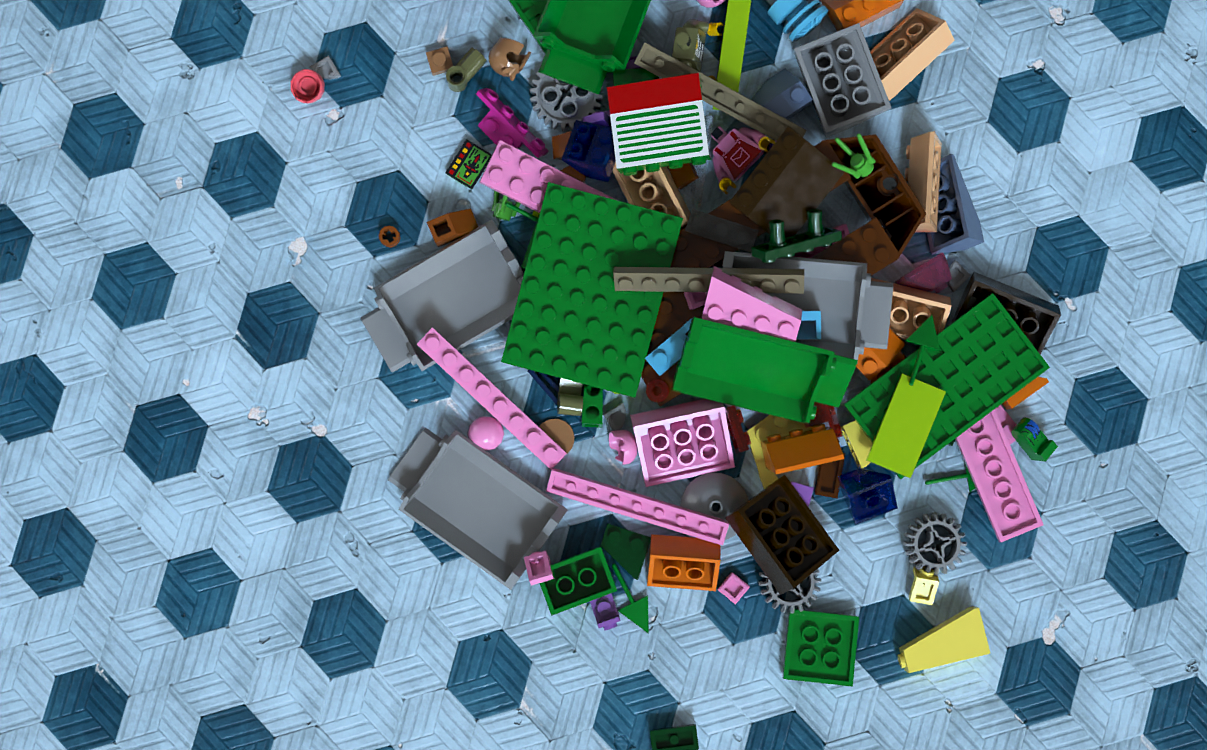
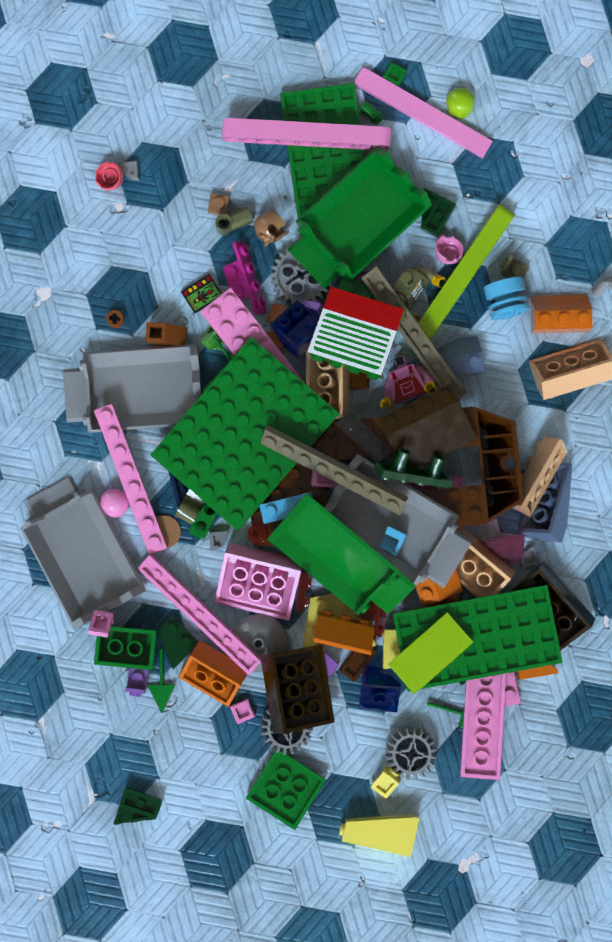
camera: 25 degrees right, 0 degrees up
bright pink hair [609,430,638,465] -> none
bright pink wedge [702,266,802,342] -> none
light grey slope [794,23,891,138] -> none
bright green plant [832,133,876,179] -> none
green piece [906,315,940,386] -> none
green leg [1011,417,1058,462] -> none

